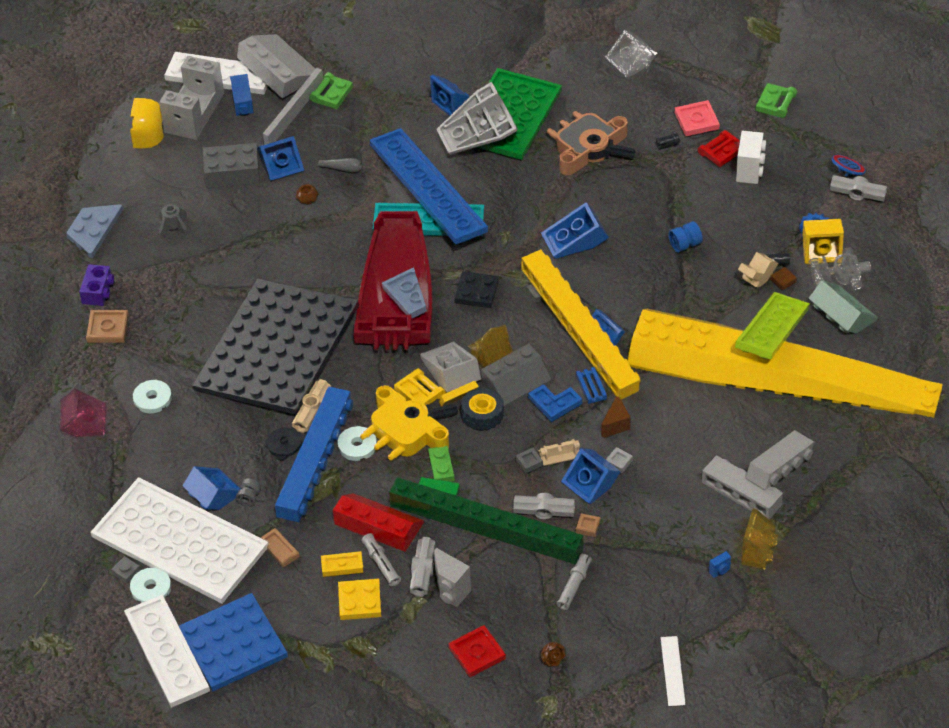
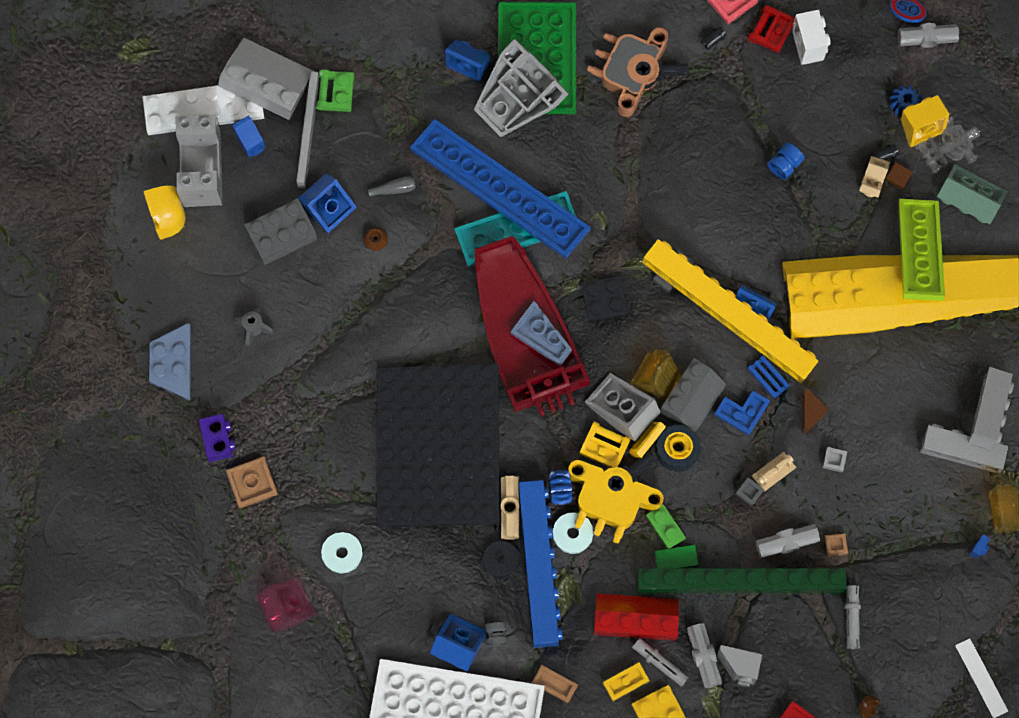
camera: 25 degrees left, 25 degrees up
blue slope [541,202,609,259] -> none
blue slope [561,448,621,504] -> none
none -> blue gear [549,470,572,505]

